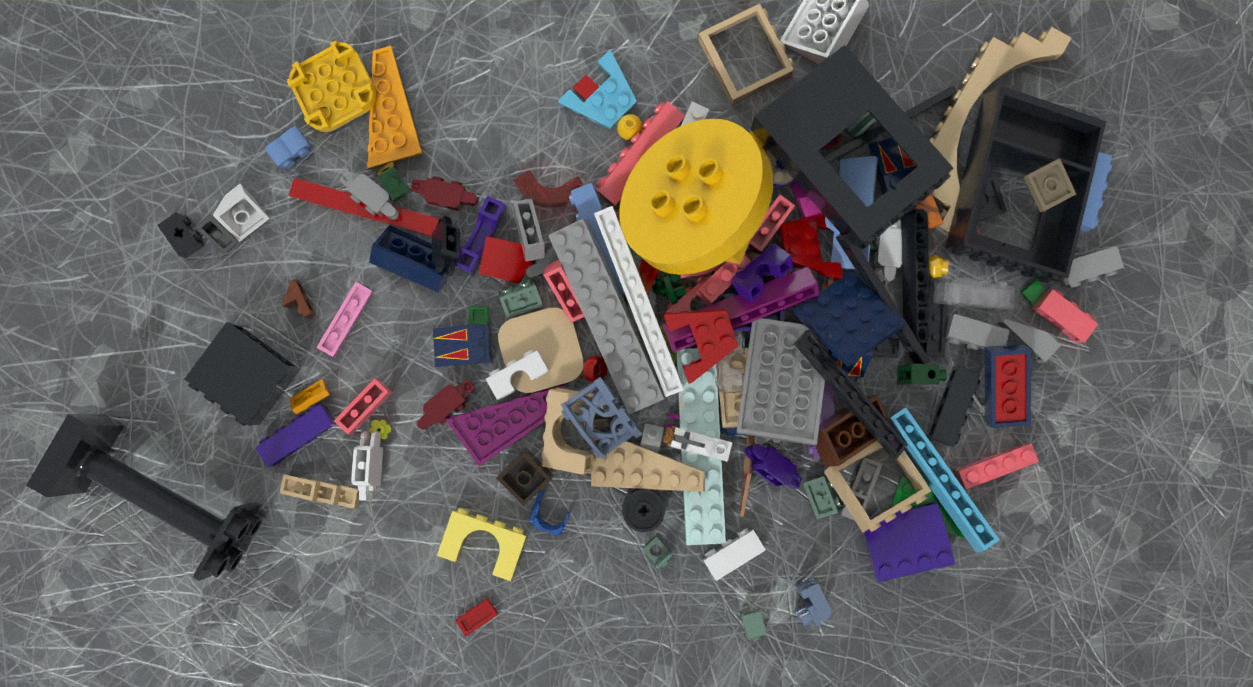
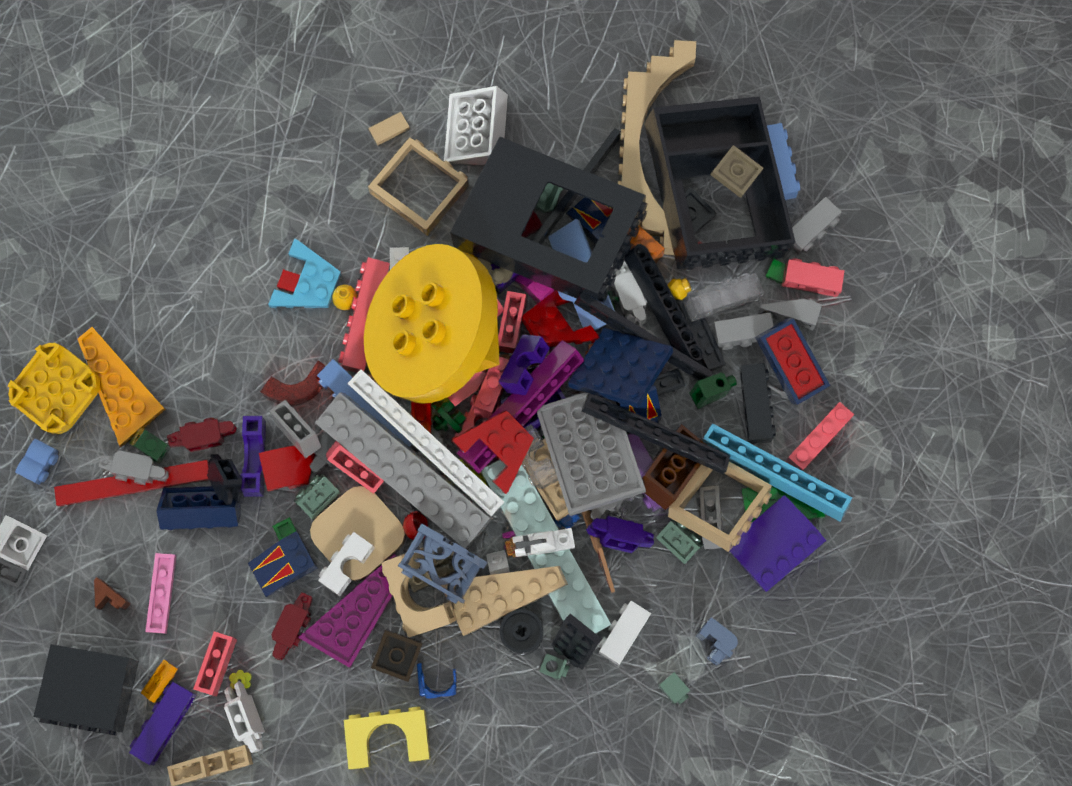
camera: 25 degrees left, 10 degrees down
none -> black plate [551,614,602,669]

